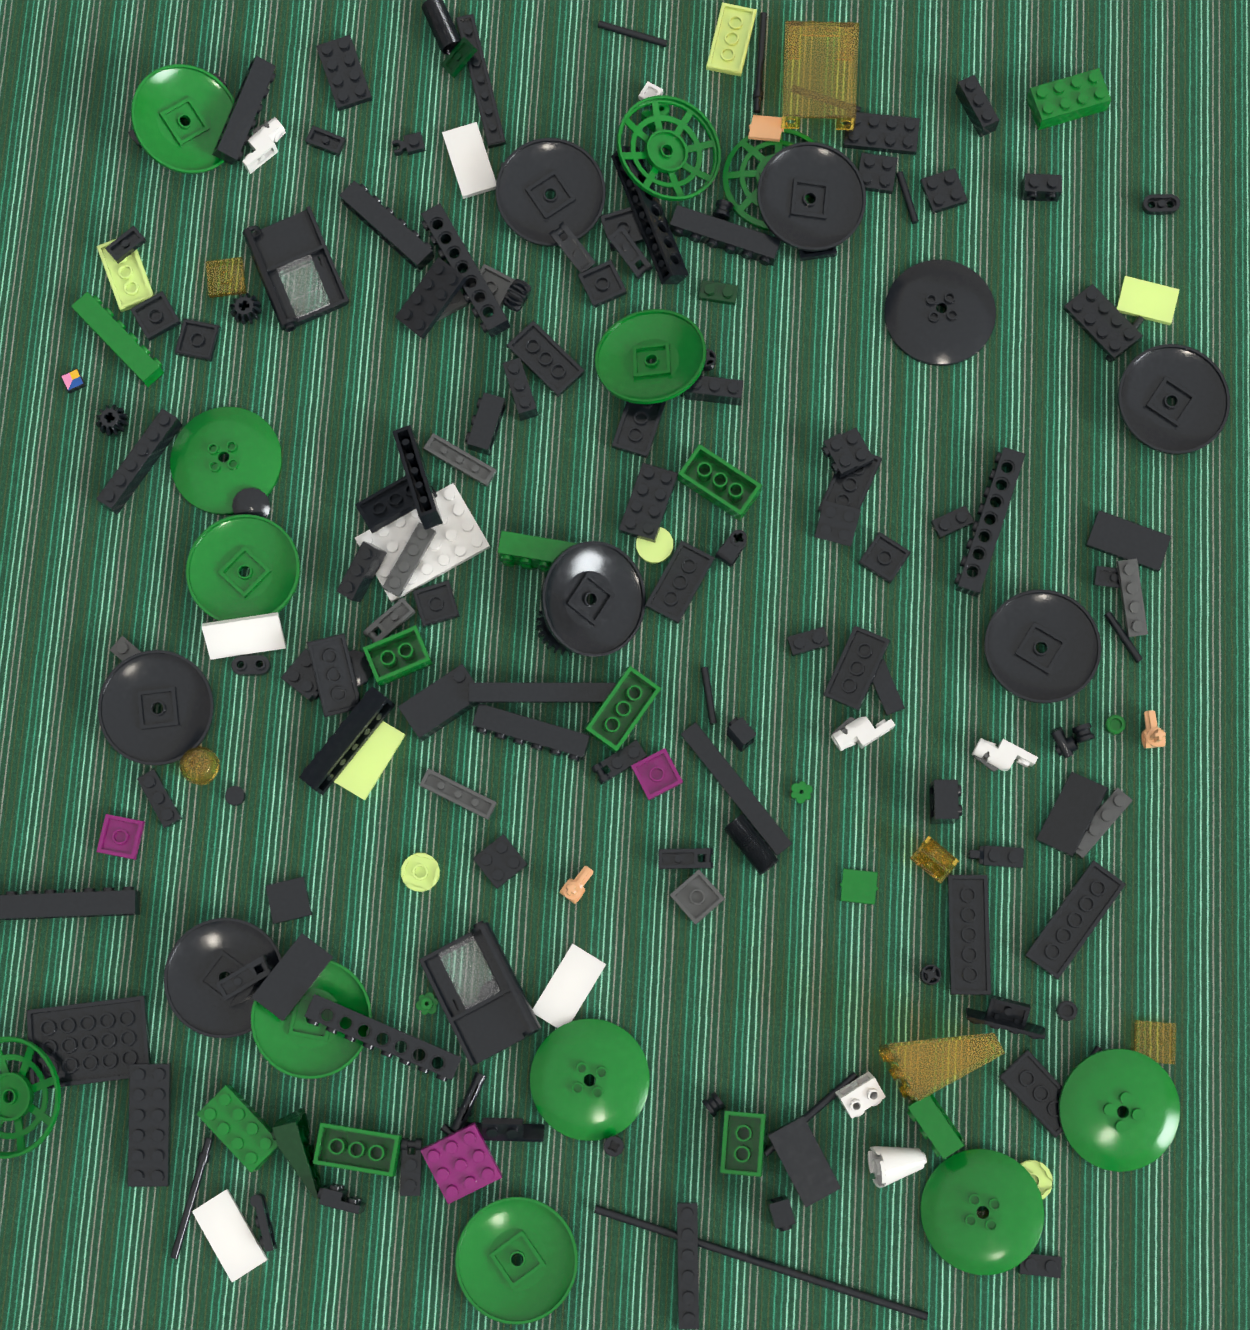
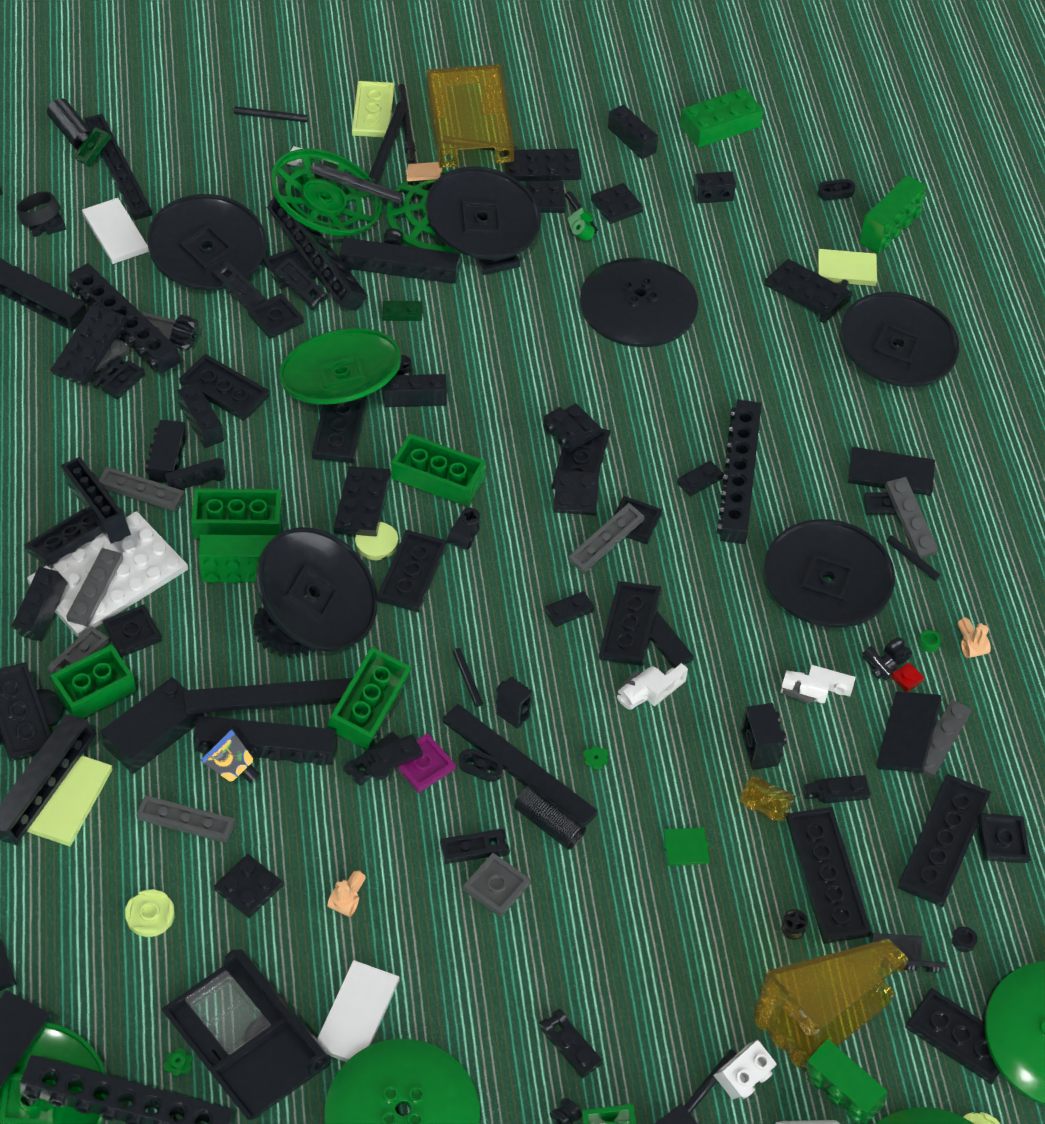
camera: 20 degrees left, 25 degrees down
none -> black tyre [16,191,60,226]
none -> black plate [91,357,145,400]
none -> black plate [165,458,226,490]
none -> green brick [191,488,283,539]
none -> torso [201,725,260,783]
none -> black axle [310,162,403,204]
none -> black axle [367,101,408,184]
none -> black hinge [370,734,423,780]
none -> black plate [458,749,503,782]
none -> black plate [538,1008,603,1079]
none -> green leg [568,207,595,241]
none -> dark grey plate [568,503,644,574]
none -> green brick [859,175,926,254]
none -> red plate [892,662,924,692]
none -> black tile [977,813,1031,863]

